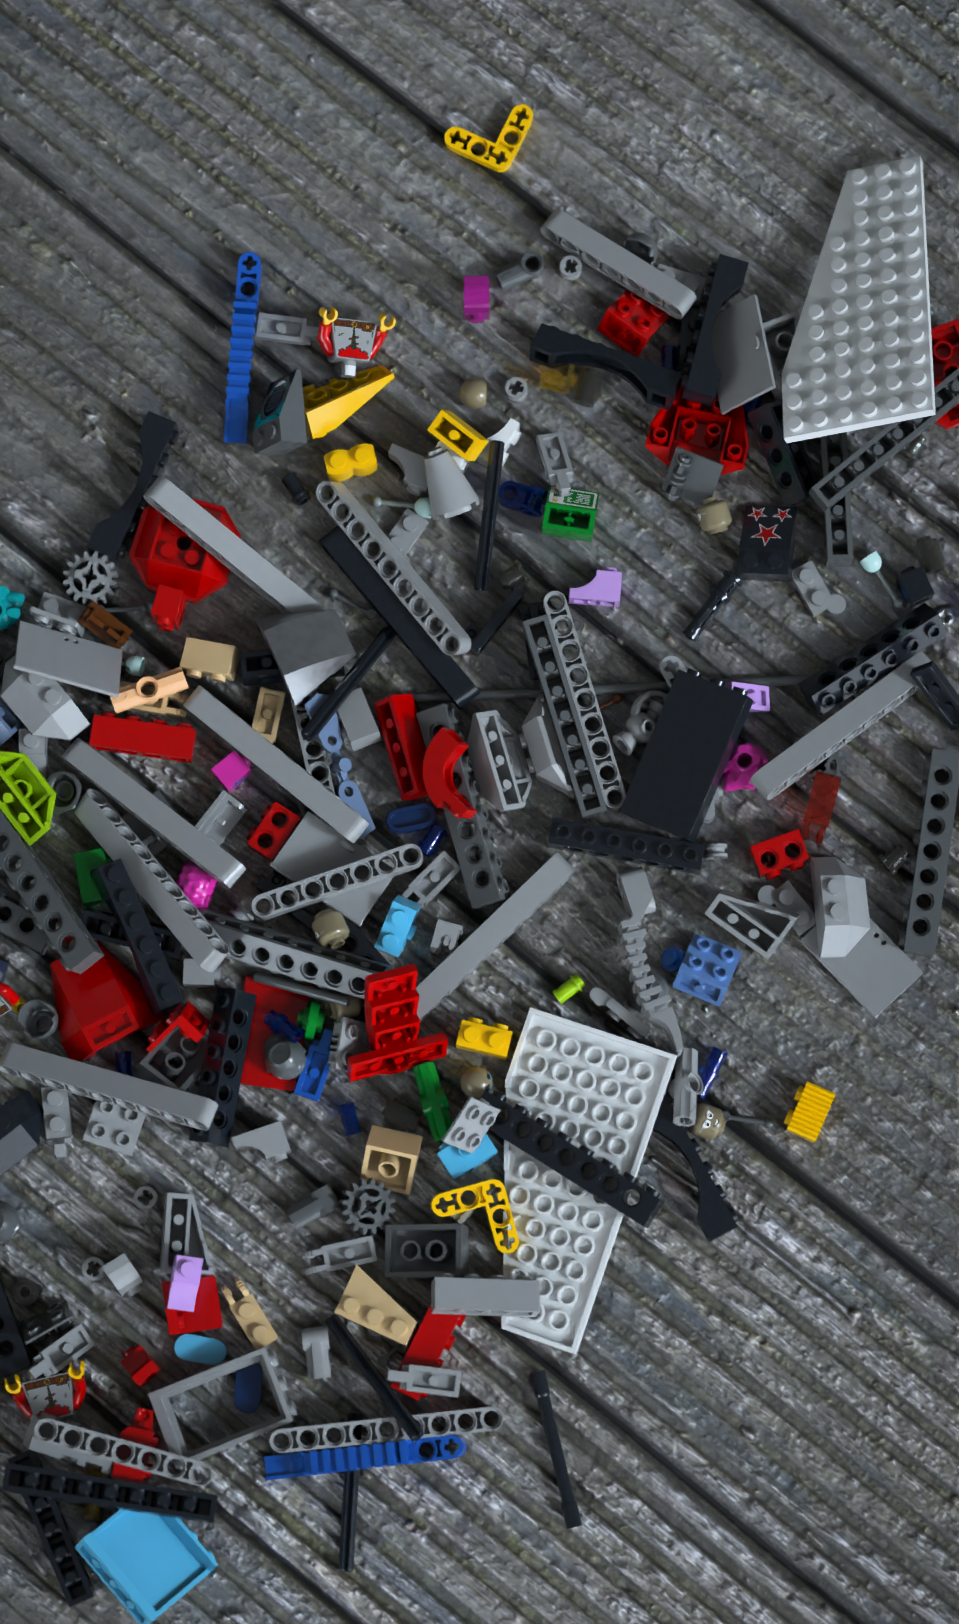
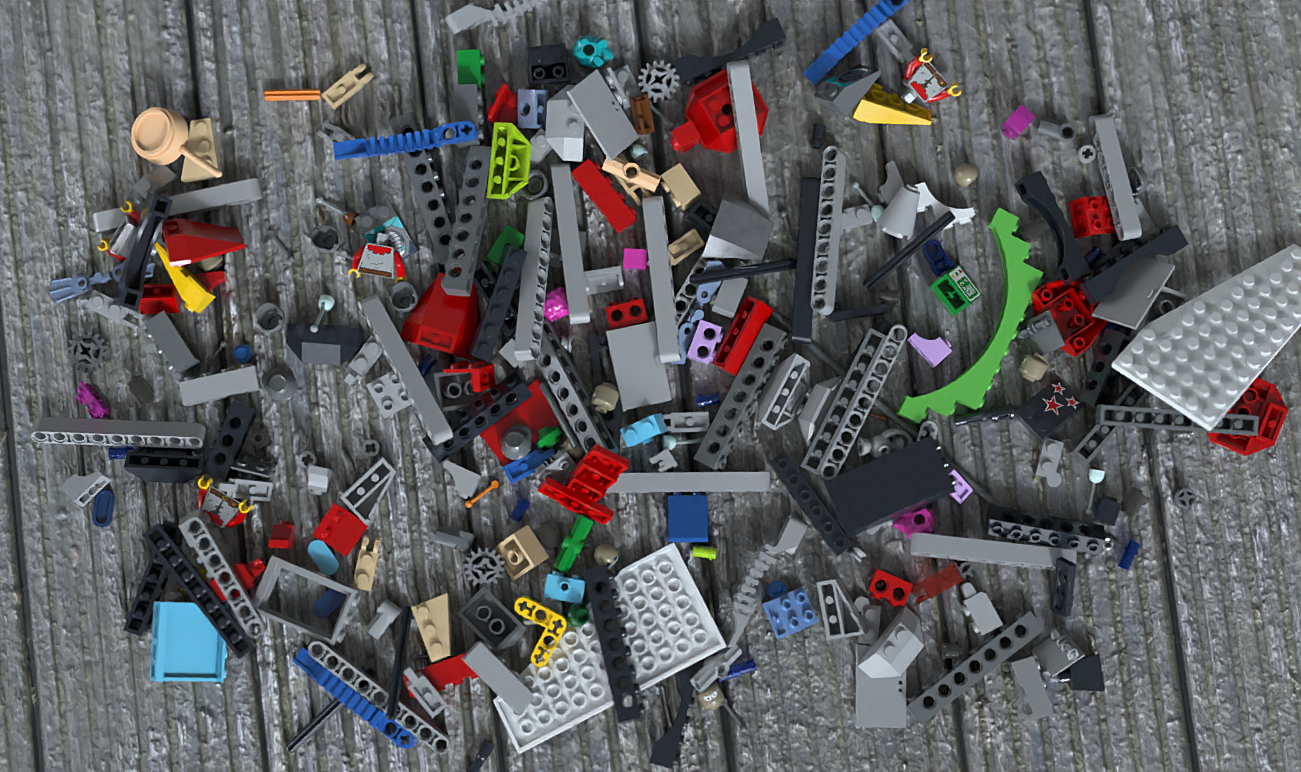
camera: 40 degrees right, 5 degrees up
lavender arch [167,1255,203,1312] -> none
light grey beam [251,843,423,920] -> none
clear blue pin [264,1010,304,1043] -> none
light grey hinge [302,1235,378,1275] -> none
yellow brick [324,444,378,482] -> none
dark blue tile [386,803,436,835] -> none
red arch [422,727,477,819] -> none
yellow brick [427,410,489,461] -> none
light grey hinge [442,1097,501,1154] -> none
yellow beam [444,104,533,172] -> none
yellow brick [456,1017,512,1060] -> none
light grey bush [505,377,528,402] -> none
light grey hinge [536,432,573,497] -> none
clear yellow bracket [539,363,578,395] -> none
light grey hinge [589,987,651,1039] -> none
yellow brick [784,1081,836,1143] -> none
none -> orange hinge [465,481,499,508]
none -> dark green animal [563,603,590,627]
none -> light aqua hinge [662,435,705,451]
none -> blue slope [668,492,708,542]
none -> lavender brick [687,320,724,365]
none -> bright green arch [895,207,1043,424]
none -> light grey hinge [959,582,1003,636]

